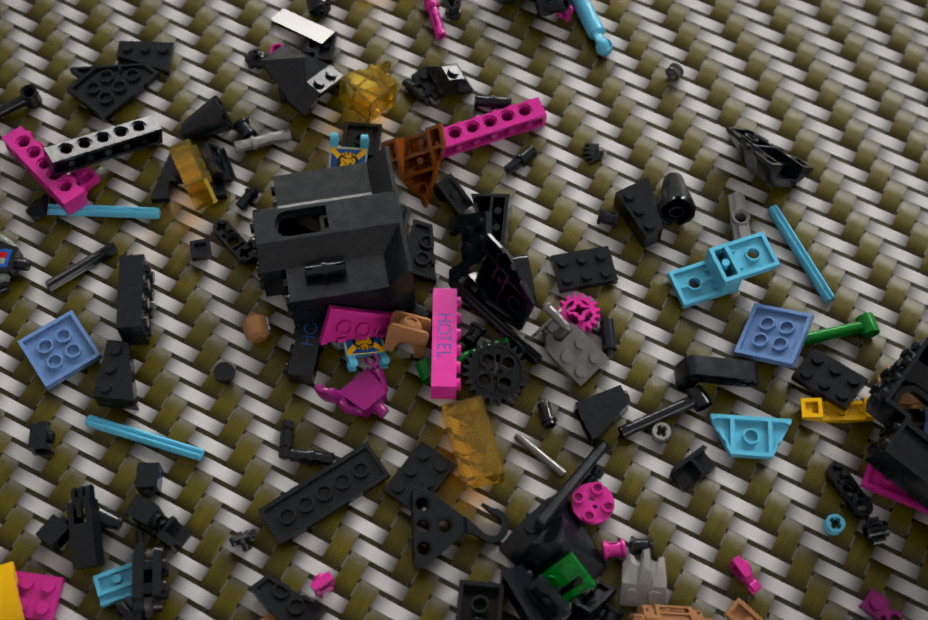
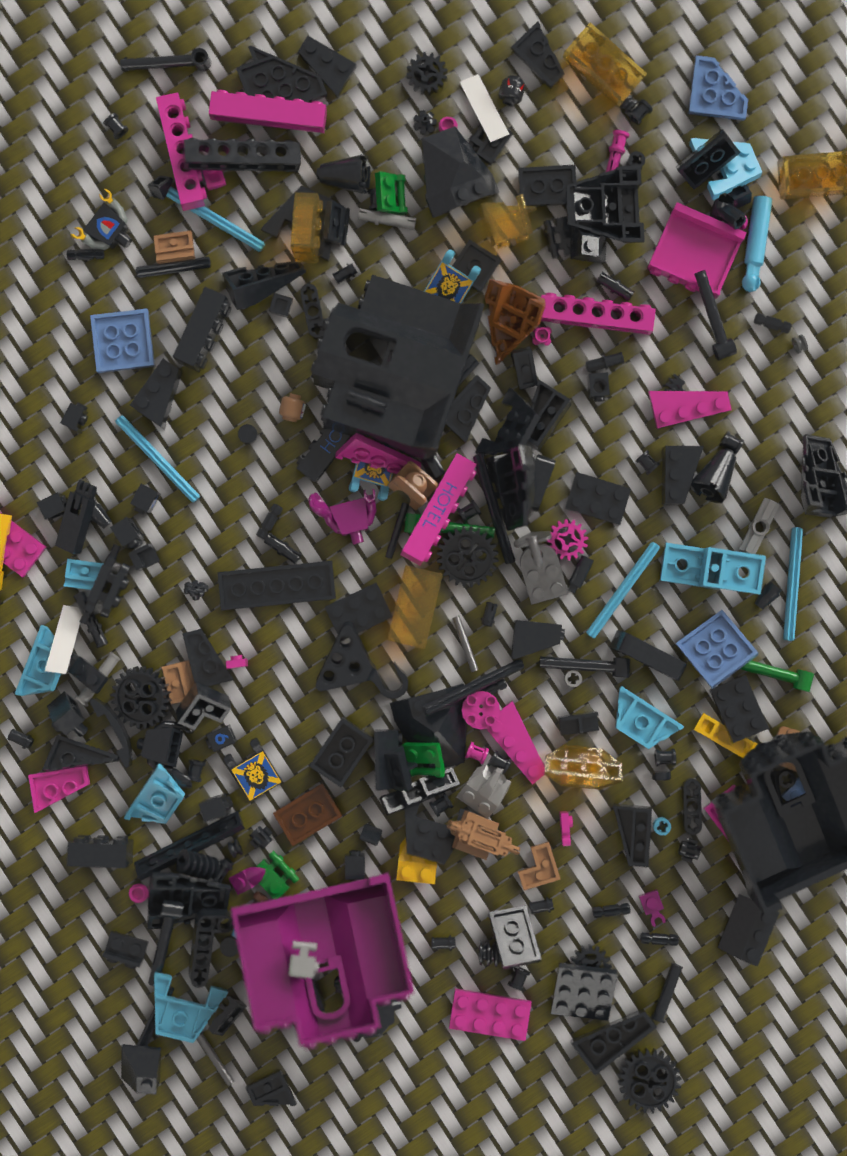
camera: 25 degrees right, 25 degrees up
none -> medium nougat plate [154,230,195,264]
none -> dark pink brick [209,90,327,133]
none -> black wedge [222,261,306,310]
none -> green plate [375,171,408,215]
none -> black bar [385,502,409,559]
none -> black gear [406,52,448,95]
none -> dark pink wing [486,701,547,785]
none -> black plate [518,164,576,208]
none -> dark pink plate [532,326,552,346]
none -> clear yellow wedge [544,745,623,790]
none -> black wedge [565,166,645,243]
none -> medium azure axle [586,542,660,638]
none -> black brick [587,372,610,402]
none -> black wedge [613,803,652,868]
none -> dark pink panel [647,202,747,299]
none -> dark pink wing [648,391,732,428]
none -> black tile [651,771,671,780]
none -> black bush [654,749,676,766]
none -> black piece [694,270,737,361]
none -> black bush [719,431,744,455]
none -> black axle [754,313,791,334]
none -> black cone [754,581,782,610]

